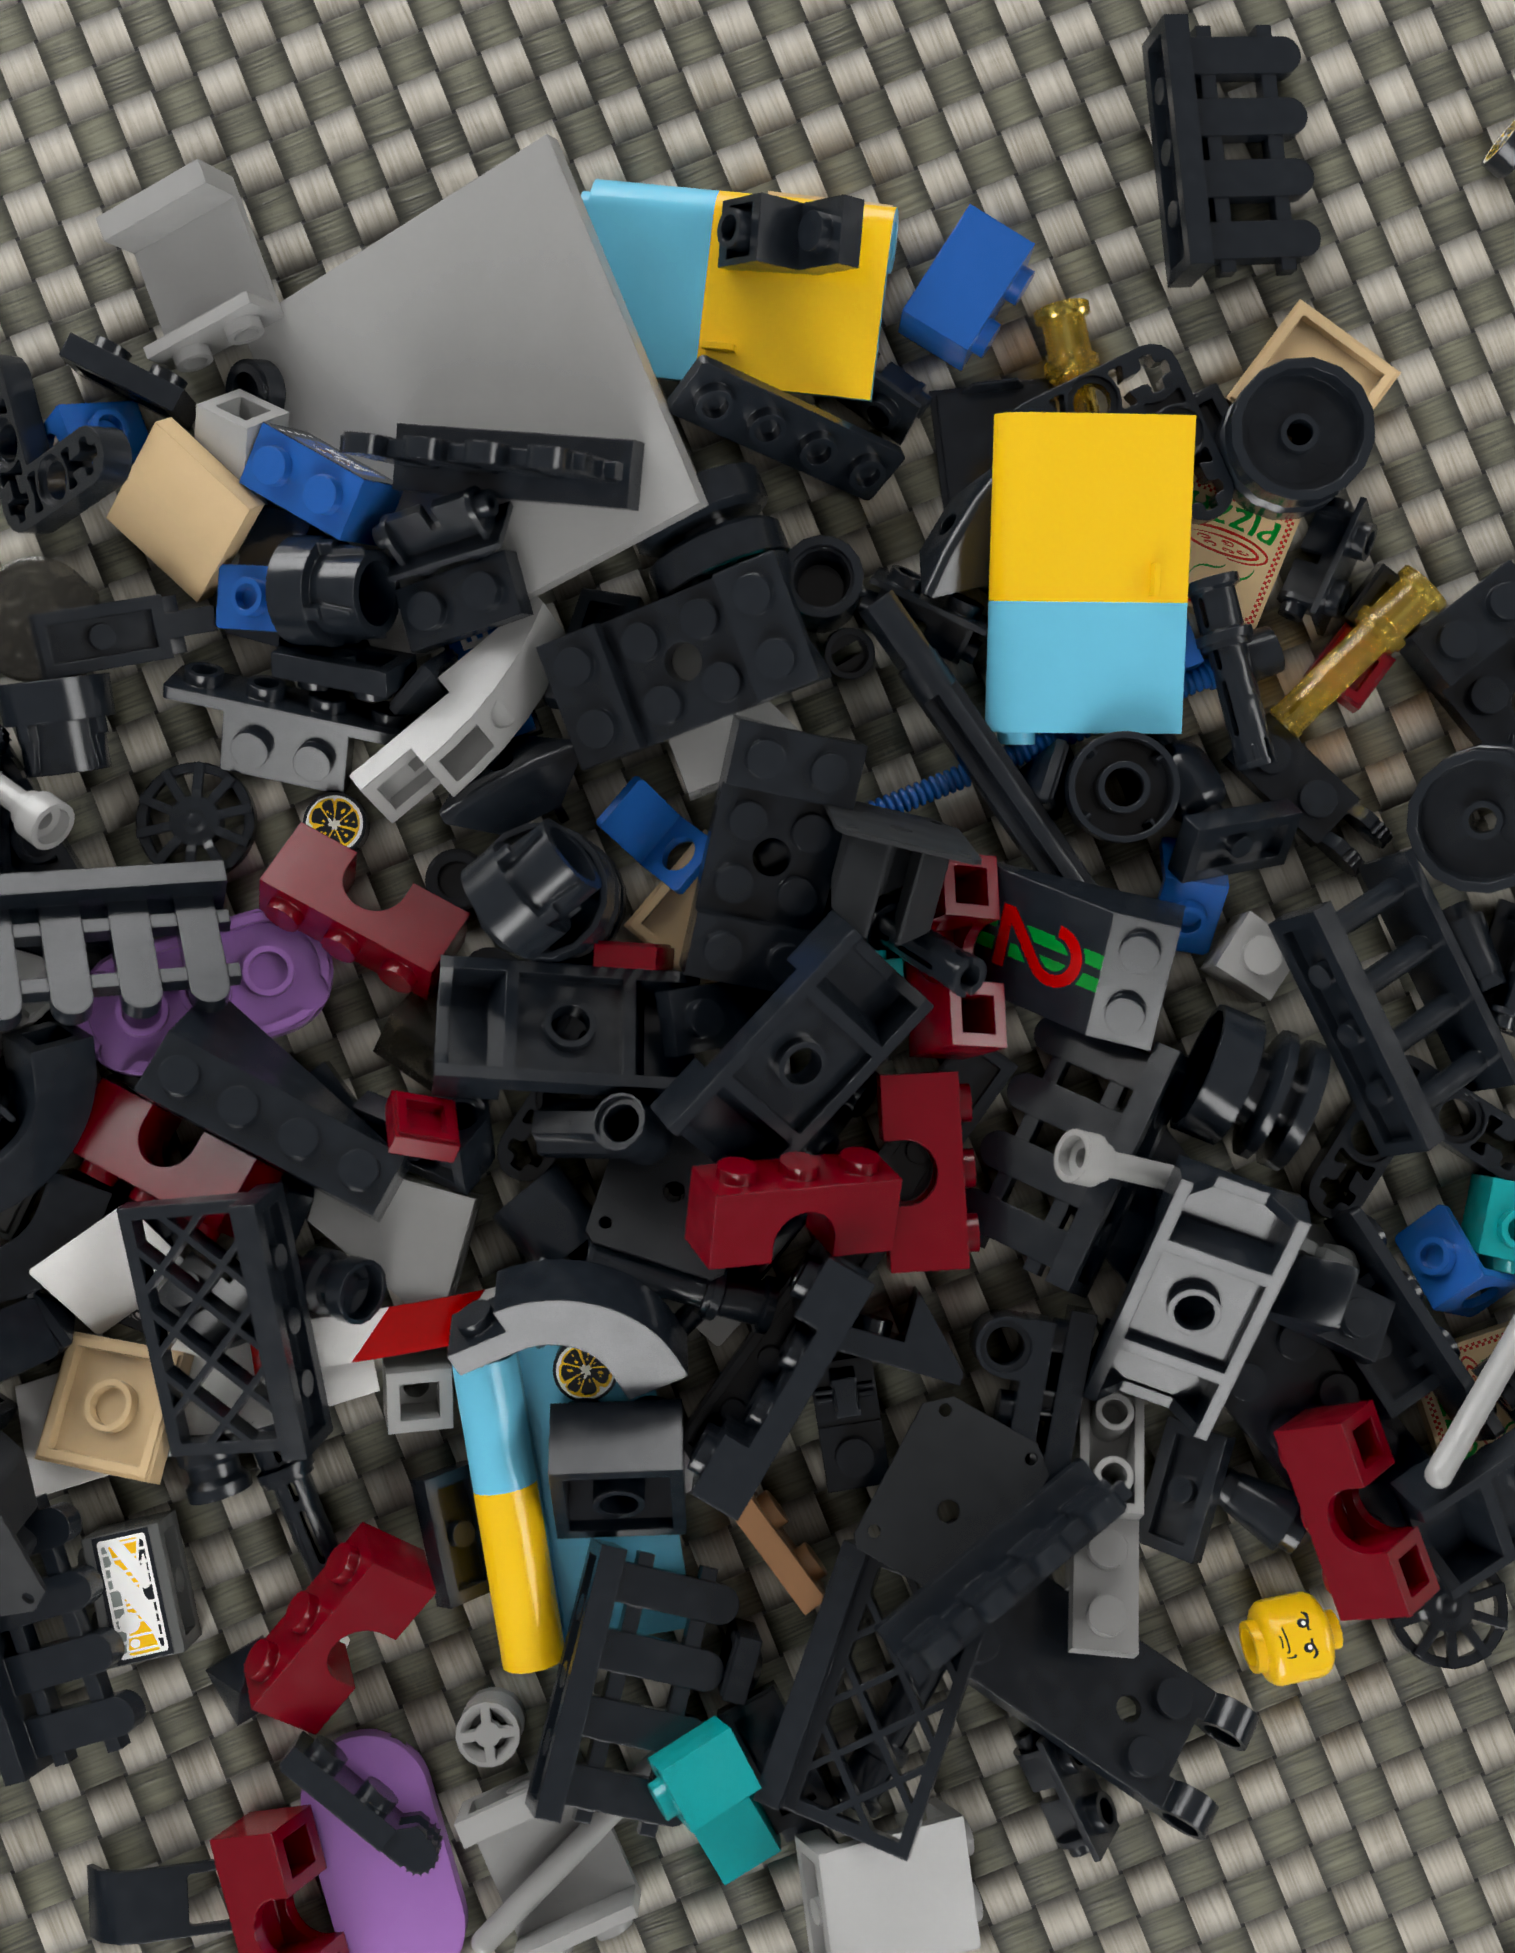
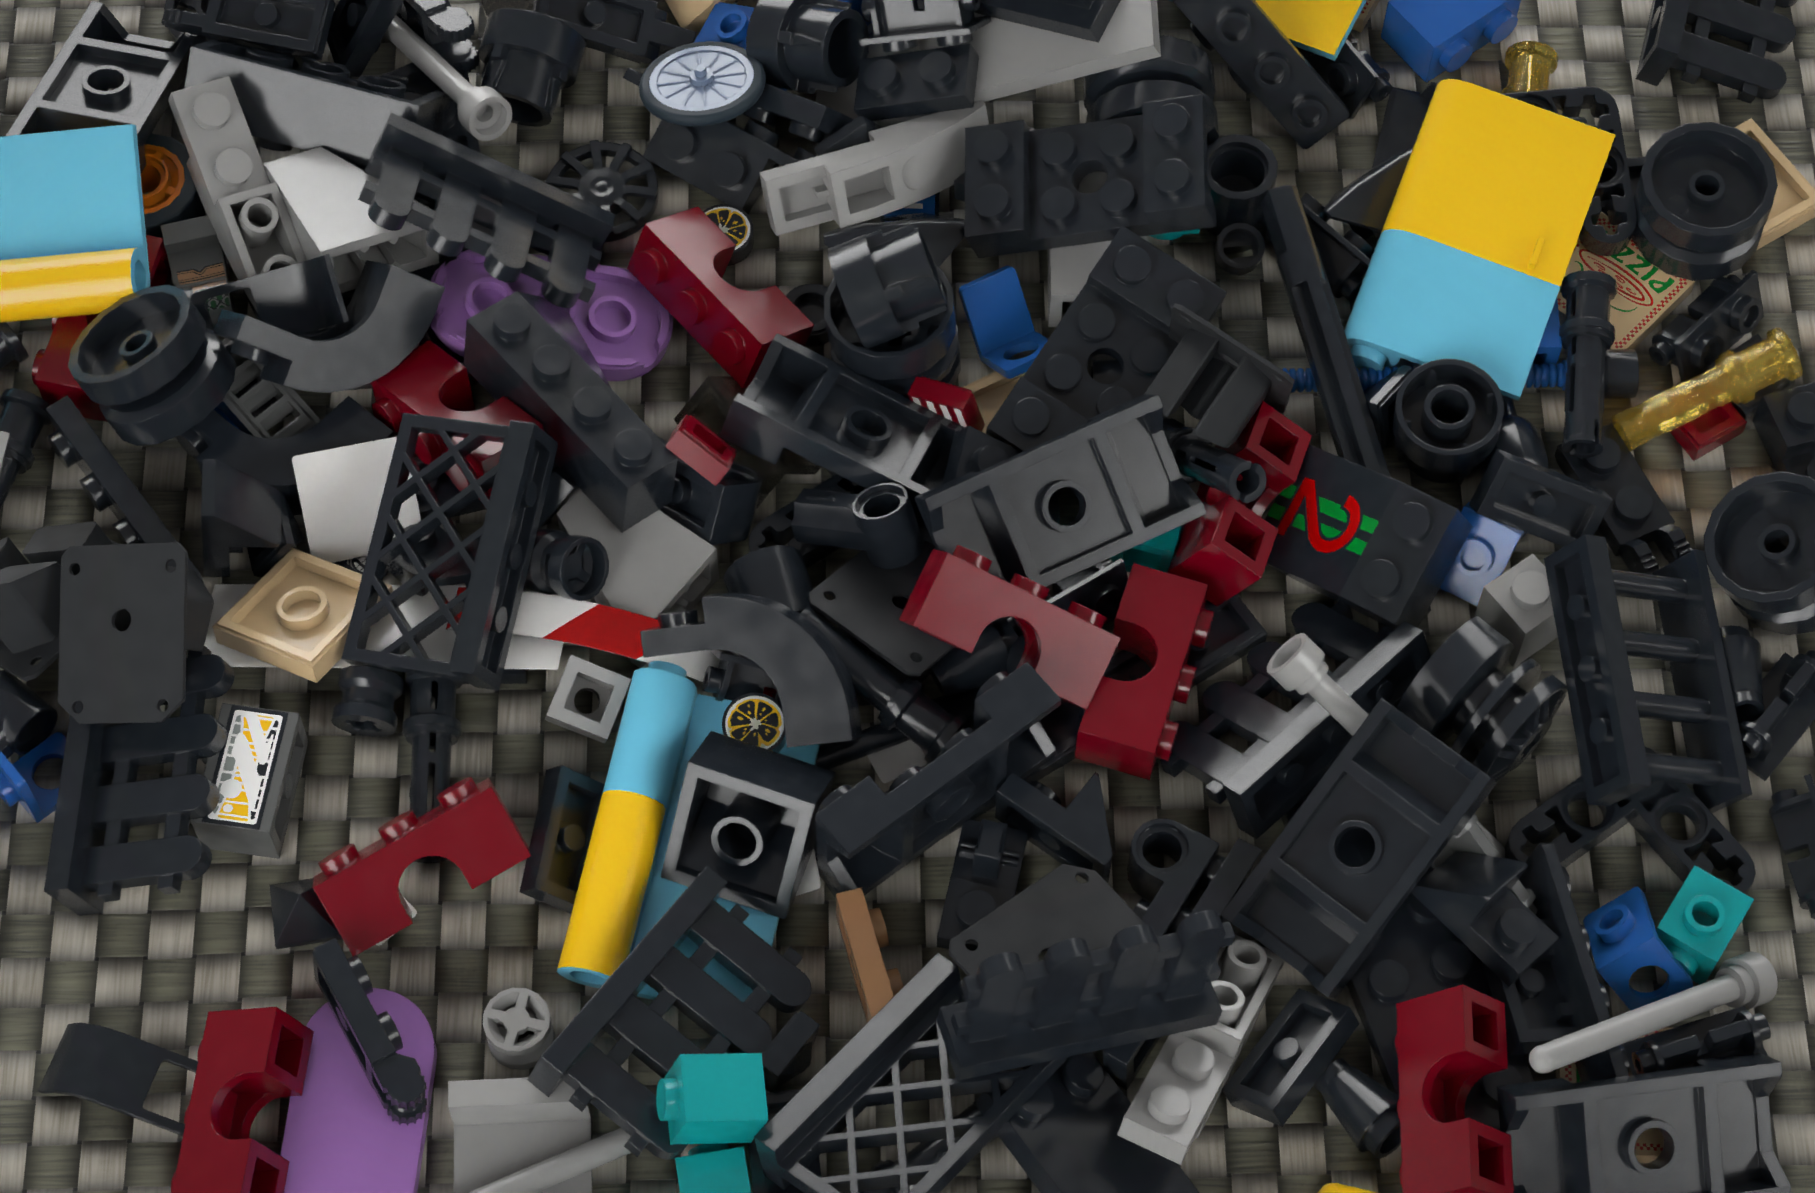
camera: 20 degrees right, 25 degrees down
none -> wheel [639,41,766,126]

